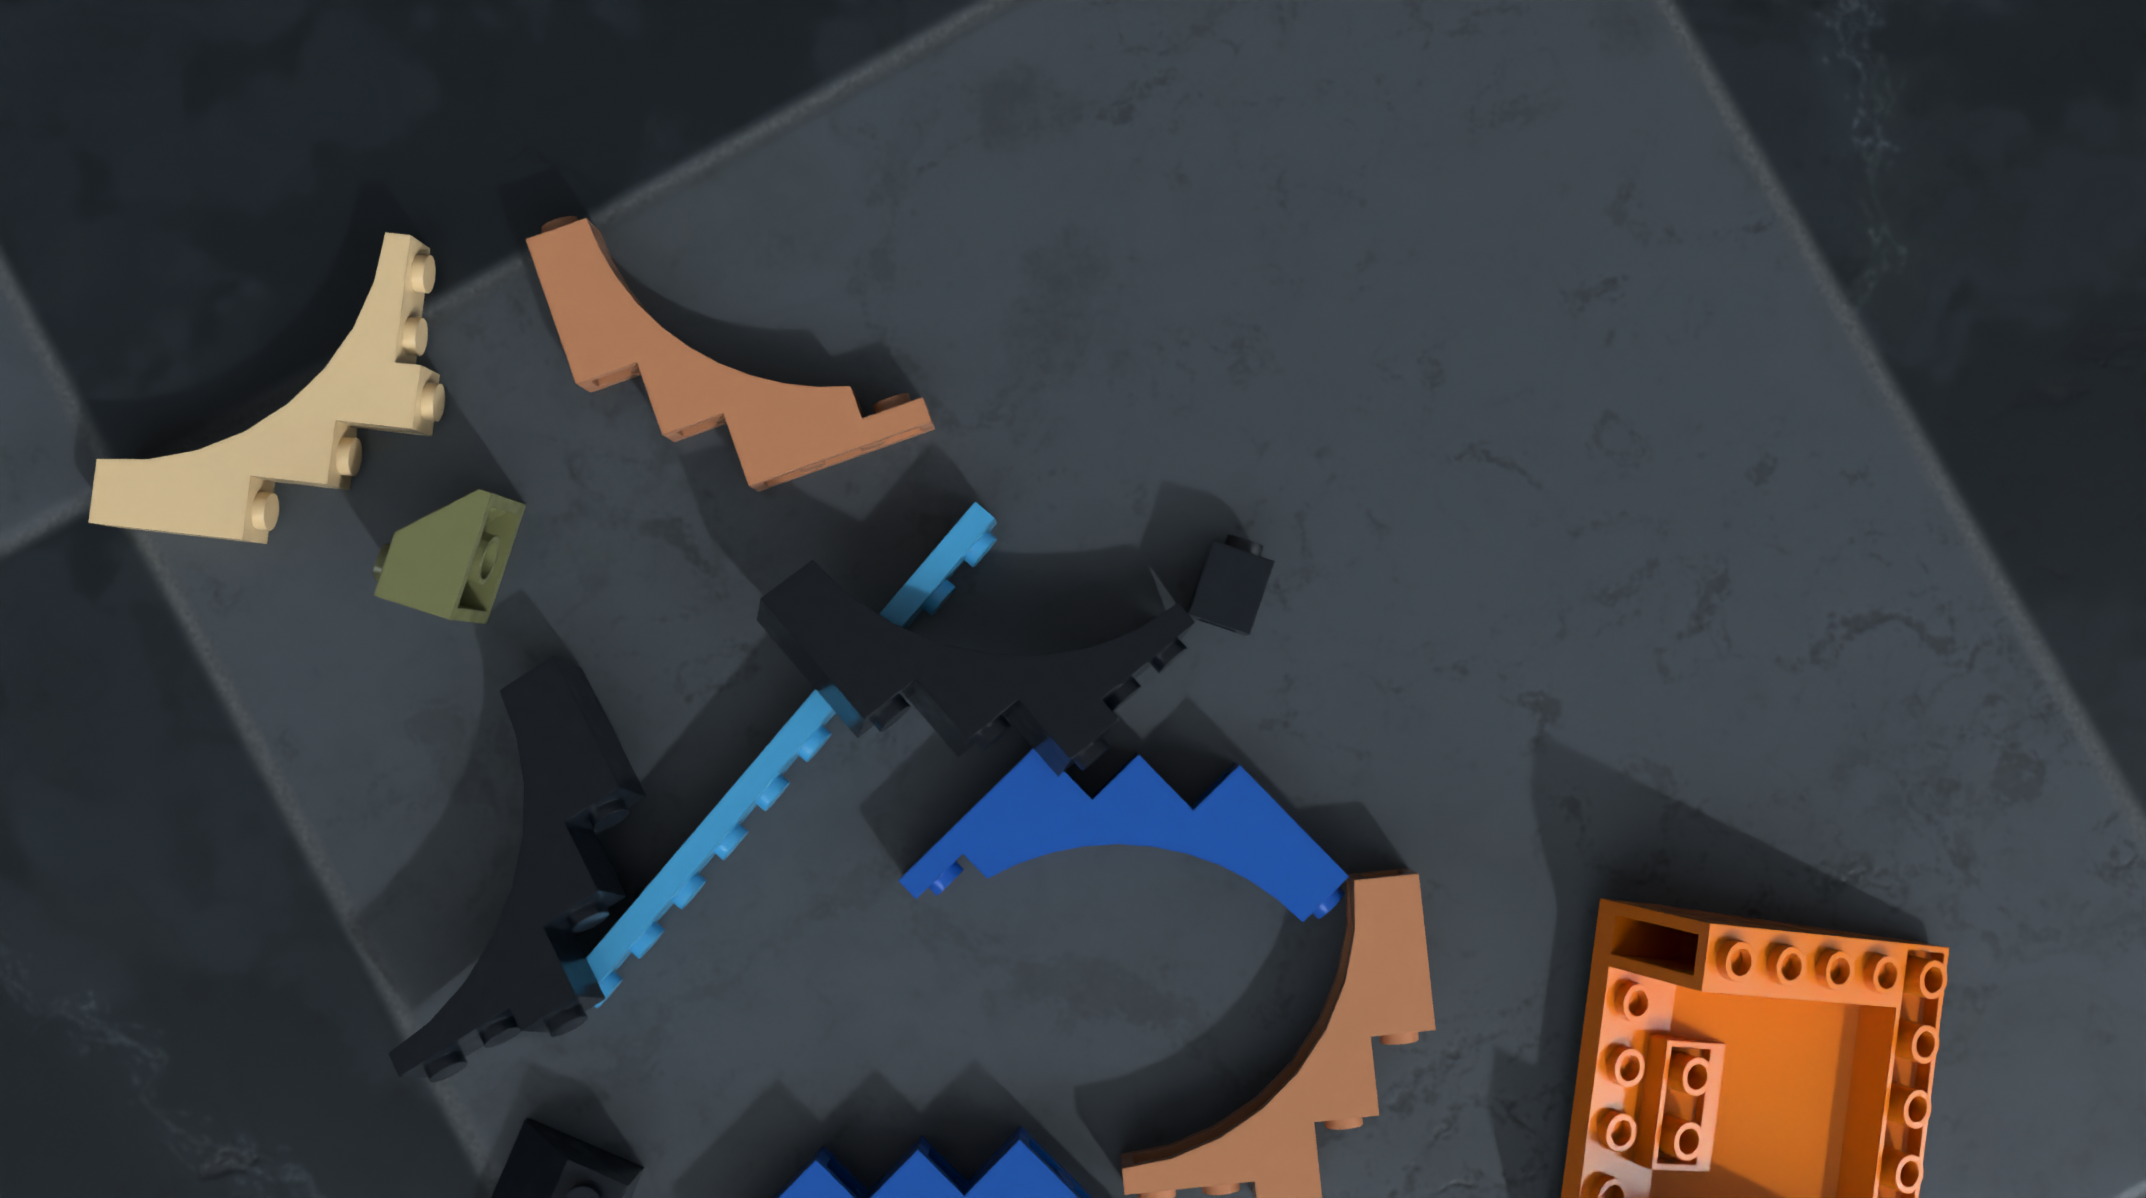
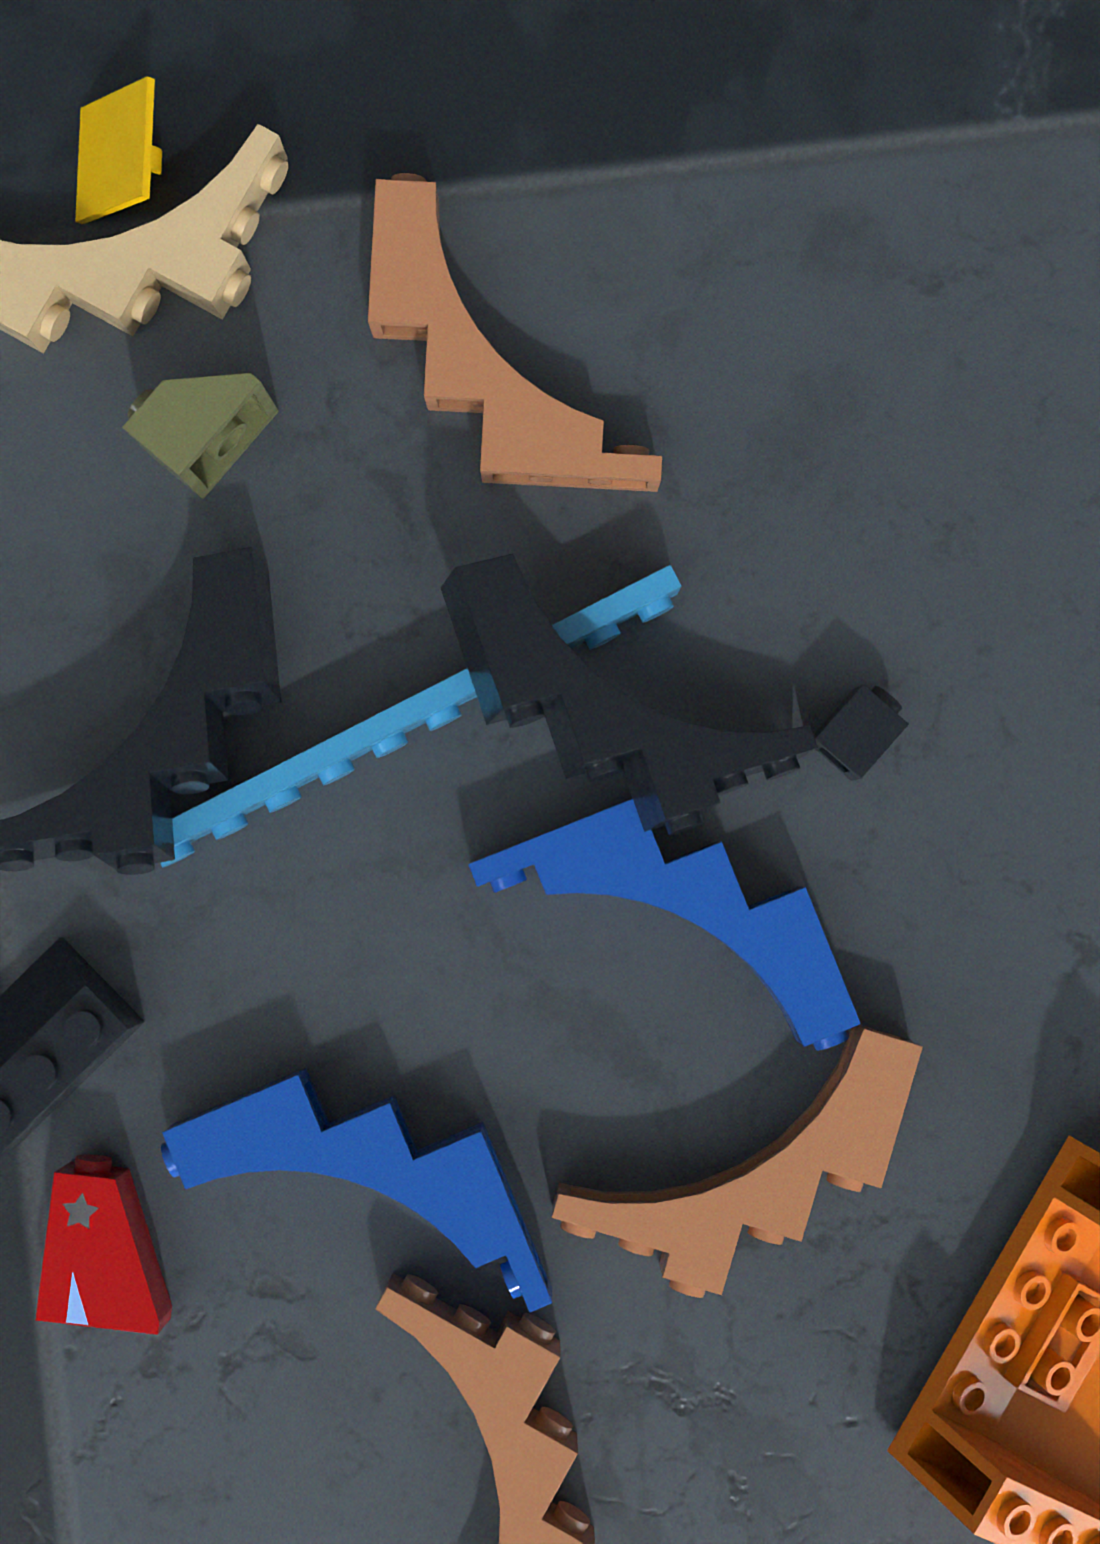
camera: 25 degrees right, 0 degrees up
none -> yellow piece [75,76,162,224]

